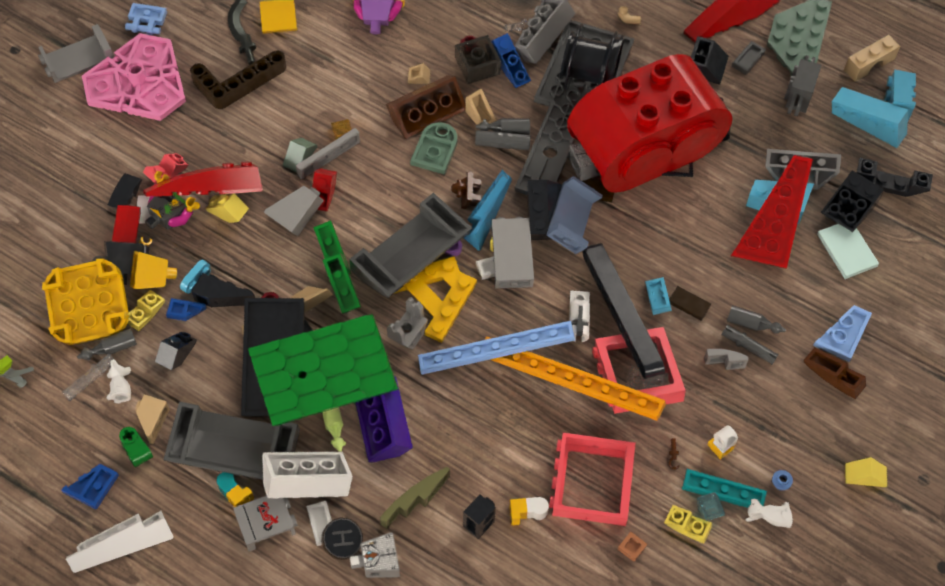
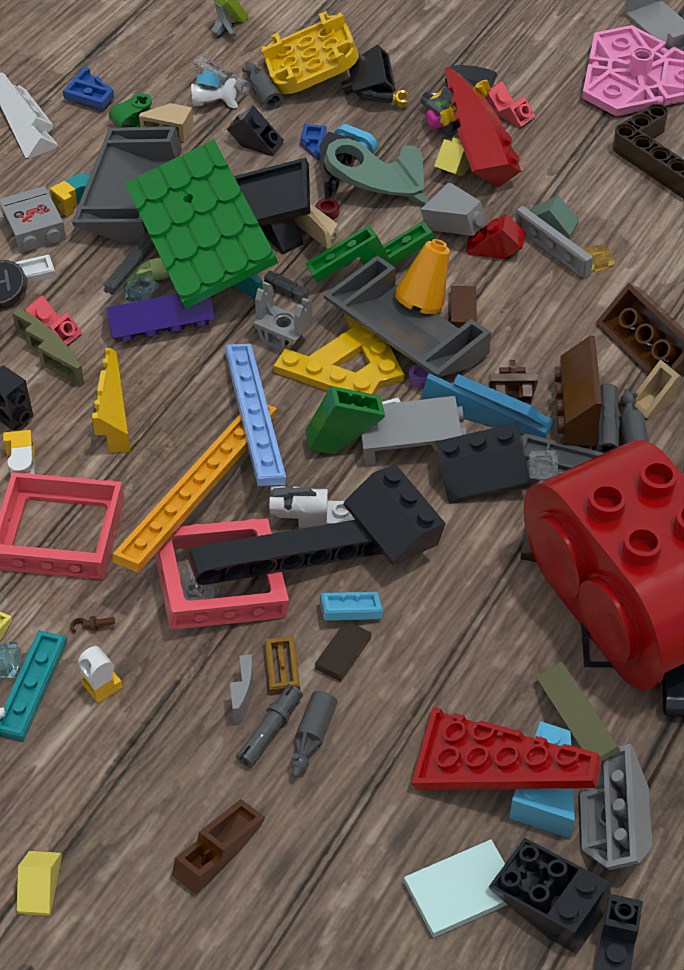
camera: 90 degrees right, 10 degrees down
red piece [112,205,141,243] -> none
light yellow slope [128,290,165,331] -> none
yellow torso [130,251,177,289] -> none
white slope [262,452,353,499] -> none
sand green tile [410,122,457,175] -> none
sand blue panel [546,176,602,254] -> none
medium blue plate [772,470,793,490] -> none
light blue wing [813,305,872,362] -> none
none -> coral slope [23,295,82,345]
none -> yellow wedge [92,348,131,453]
none -> dark grey axle [103,233,155,295]
none -> clear light blue slope [124,274,159,302]
none -> medium azure plate [196,70,222,88]
none -> pearl gold tile [265,636,300,695]
none -> green slope [305,386,385,455]
none -> sand green animal [324,138,430,206]
none -> black slope [343,464,446,565]
none -> light orange cone [395,239,450,314]
none -> reddish brown tile [451,286,477,328]
none -> clear slope [528,450,558,479]
none -> olive slope [536,661,620,761]
none -> reddish brown slope [554,336,602,446]

